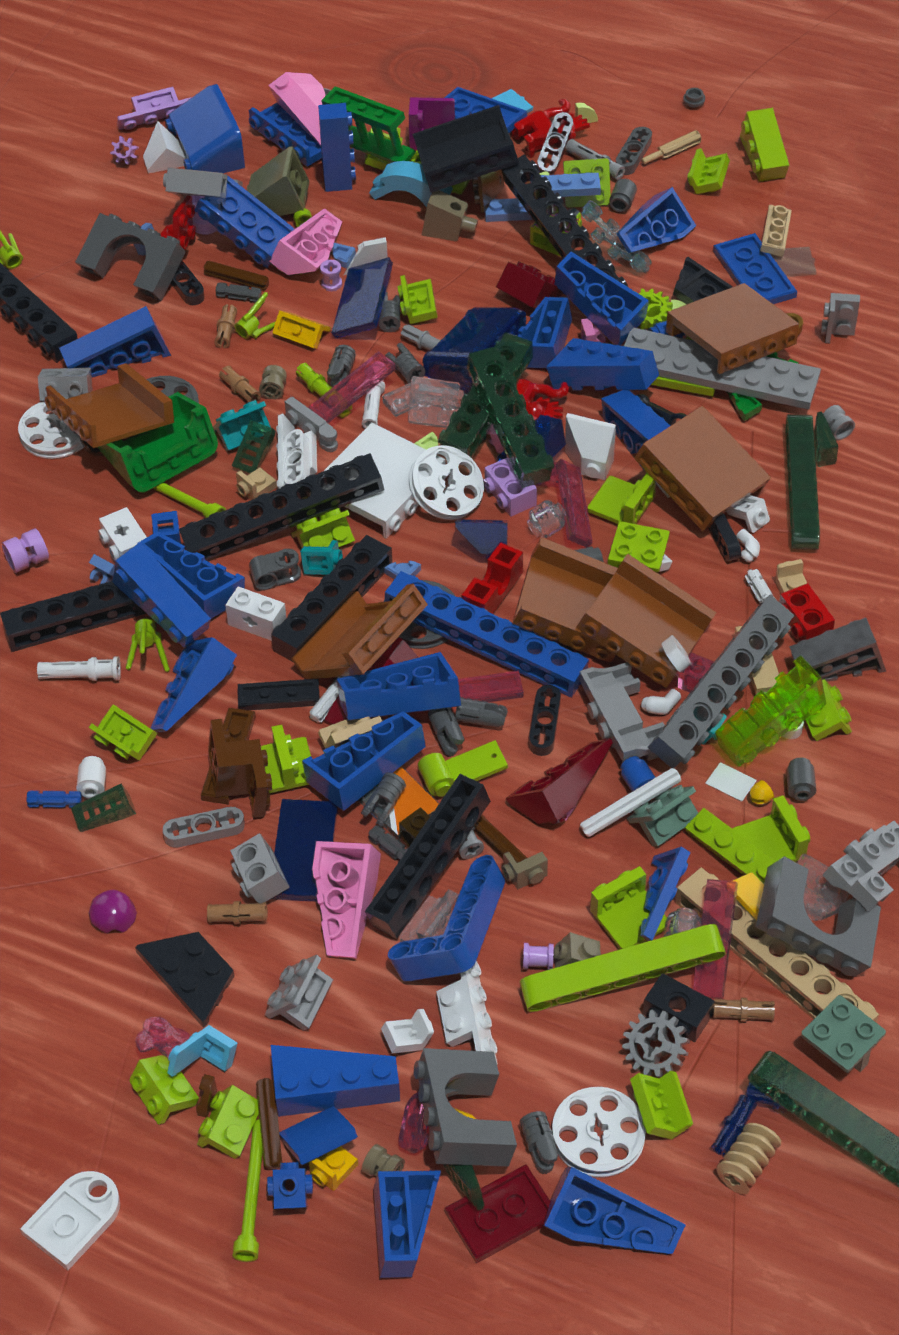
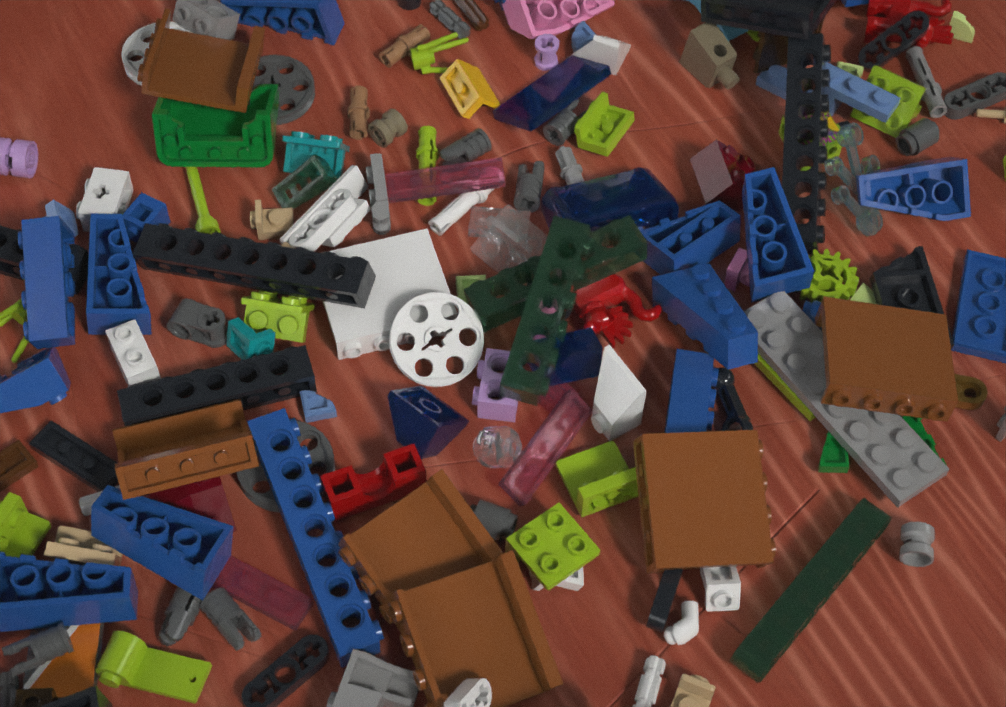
camera: 35 degrees right, 5 degrees up
clear green slope [814,411,839,467] -> none

